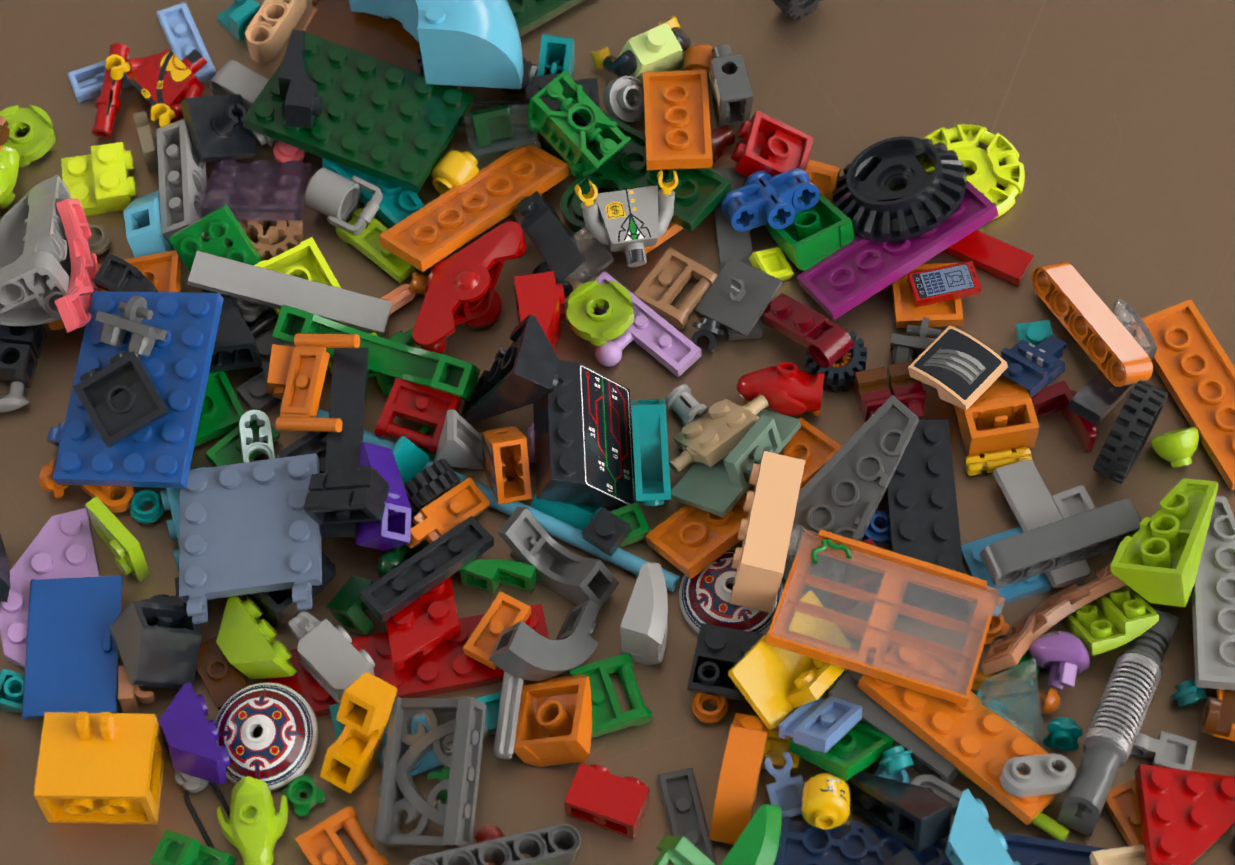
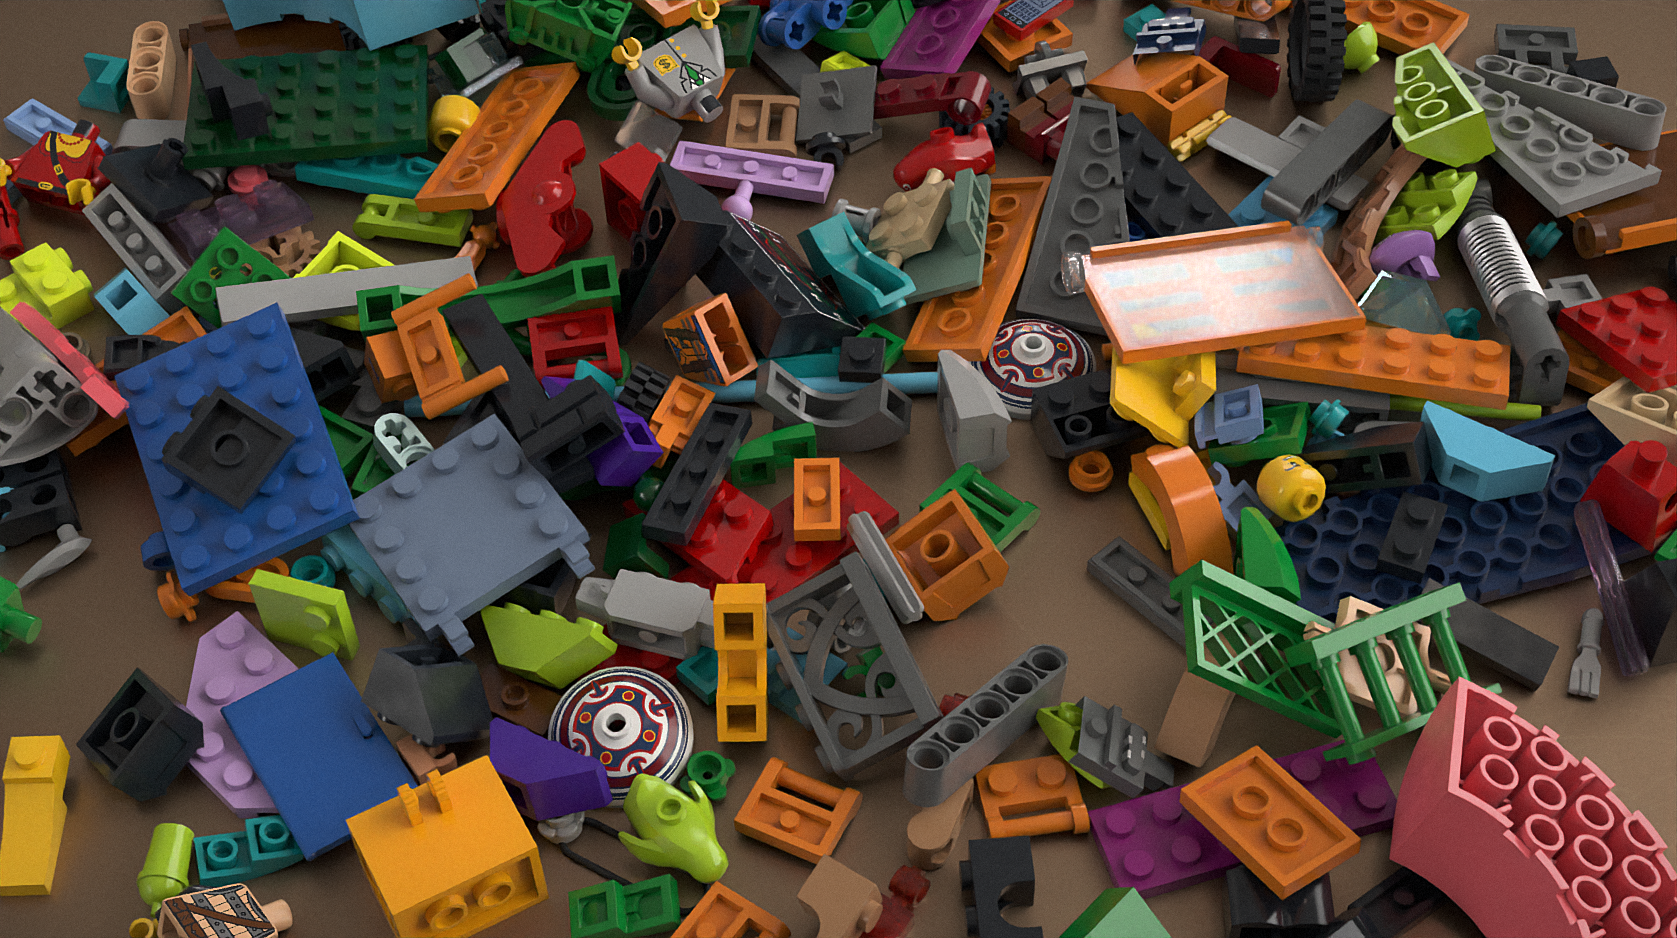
camera: 30 degrees left, 10 degrees down
dark grey hips [95,295,167,356] -> none
dark tan plate [133,111,158,172] -> none
light grey piece [305,168,383,235] -> none
light grey slope [433,409,485,470] -> none
dark grey arch [489,599,600,681] -> none
black slope [513,191,586,282] -> none
red brick [564,763,649,840] -> none
lime plate [566,280,634,346] -> none
light nougat wedge [730,451,805,613] -> none
green piece [811,539,852,564] -> none
slope [908,325,1008,410] -> none
light grey plate [1000,754,1075,797] -> none

